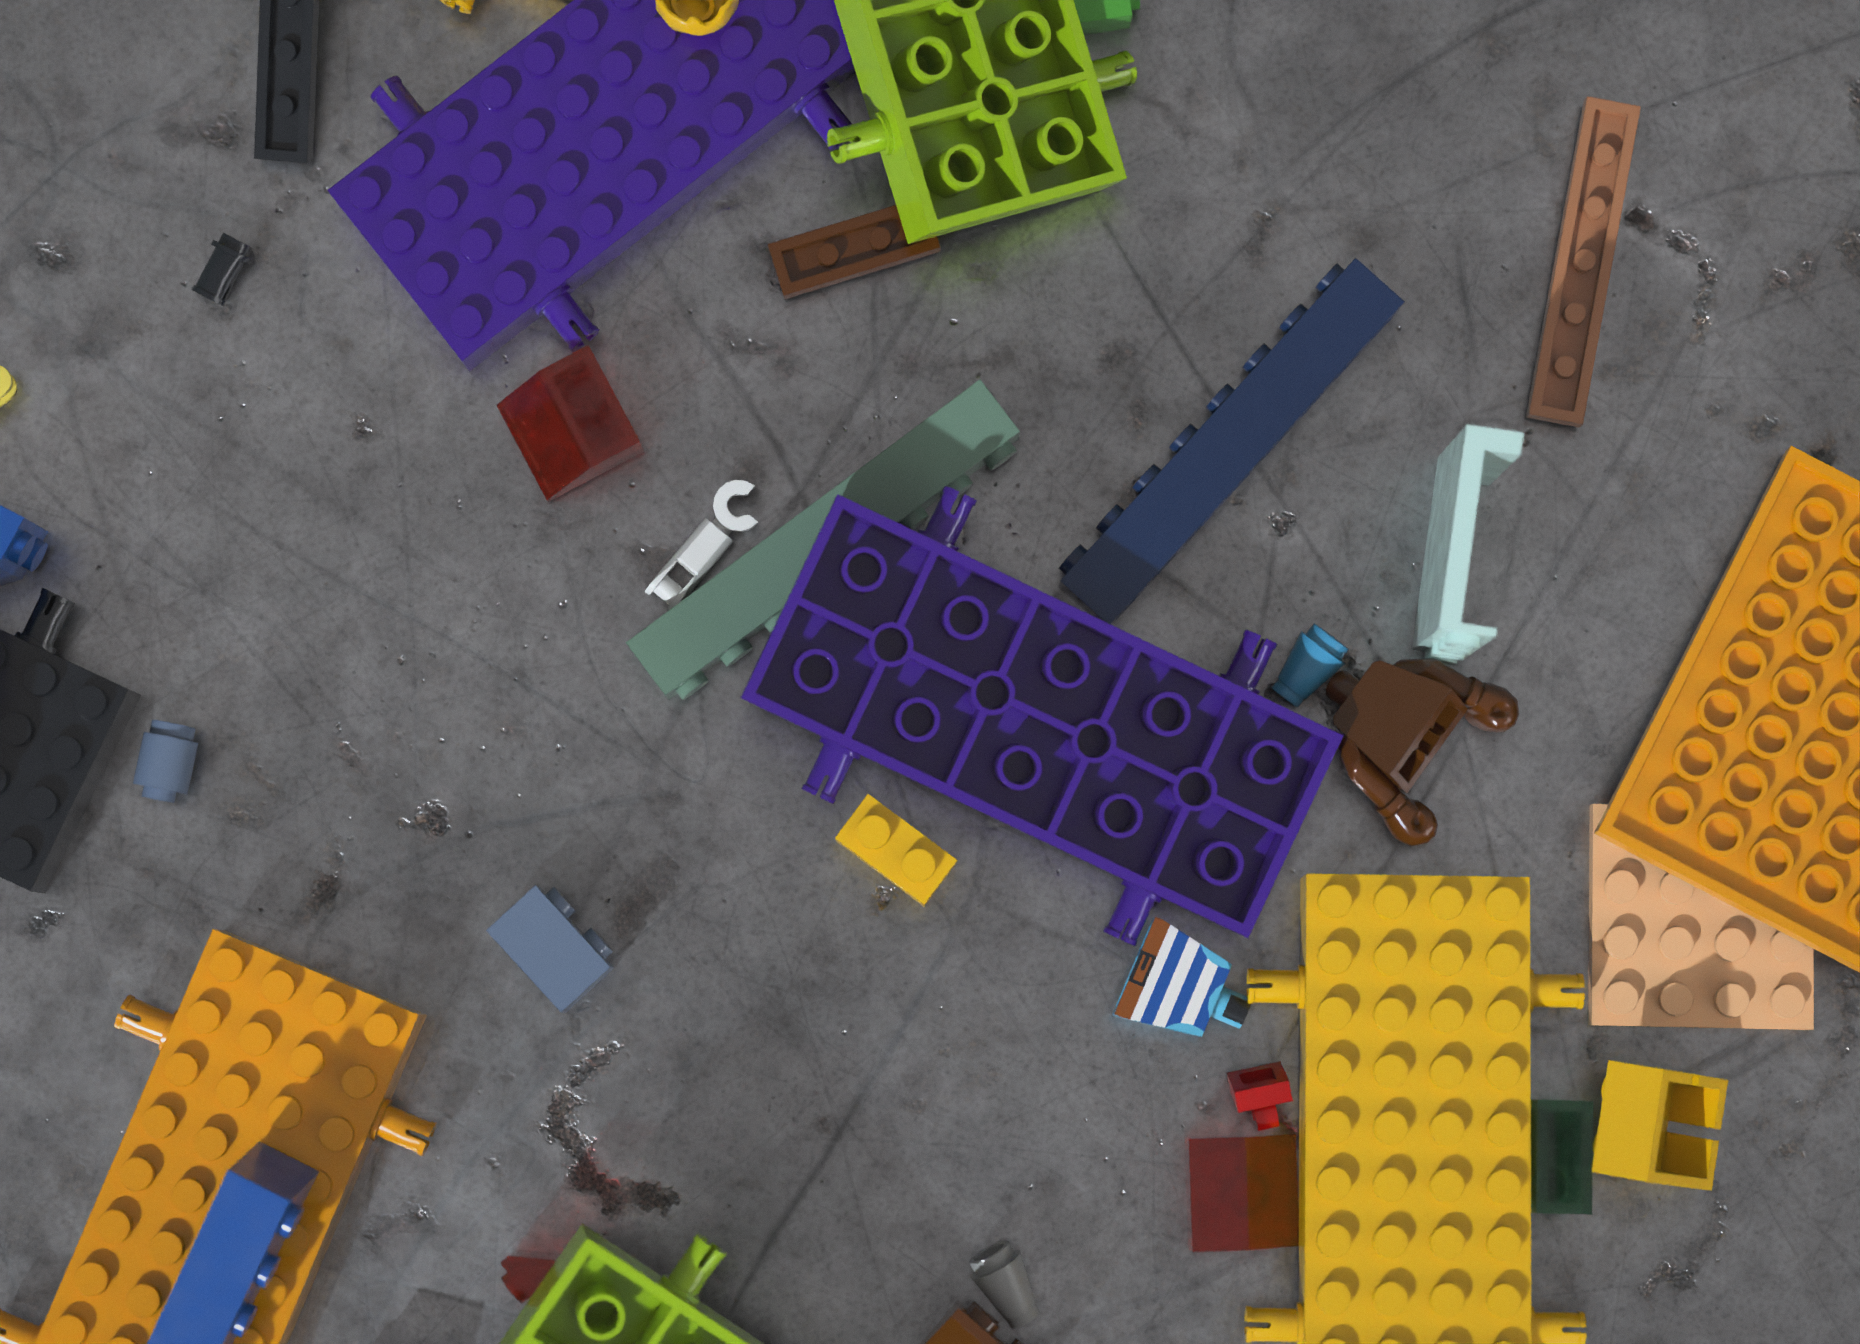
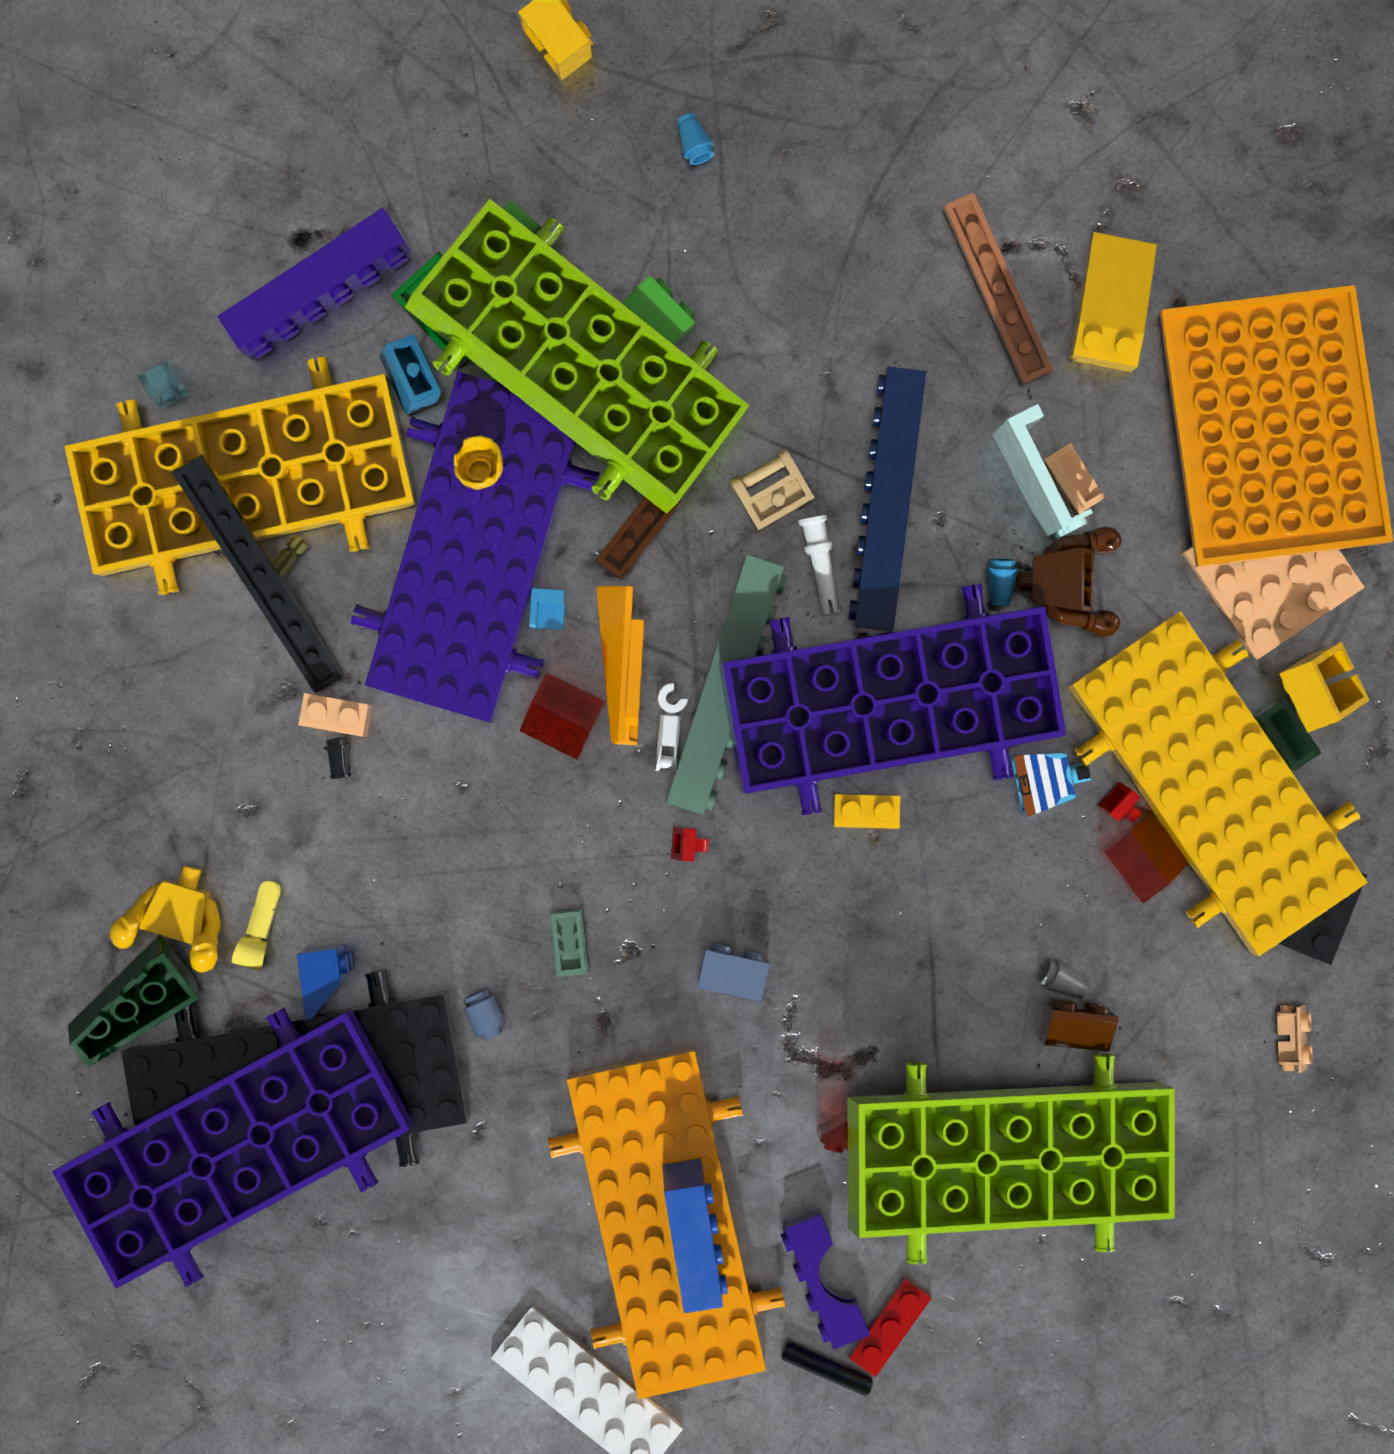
camera: 40 degrees left, 5 degrees up
none -> light nougat brick [298,693,373,737]
none -> dark azure panel [529,588,566,630]
none -> sand green plate [549,908,589,977]
none -> light orange wedge [596,586,645,745]
none -> red tile [671,826,709,862]
none -> tan plate [729,448,815,531]
none -> white pin [798,515,842,615]
none -> light nougat hinge [1043,443,1105,517]
none -> yellow slope [1068,232,1157,372]

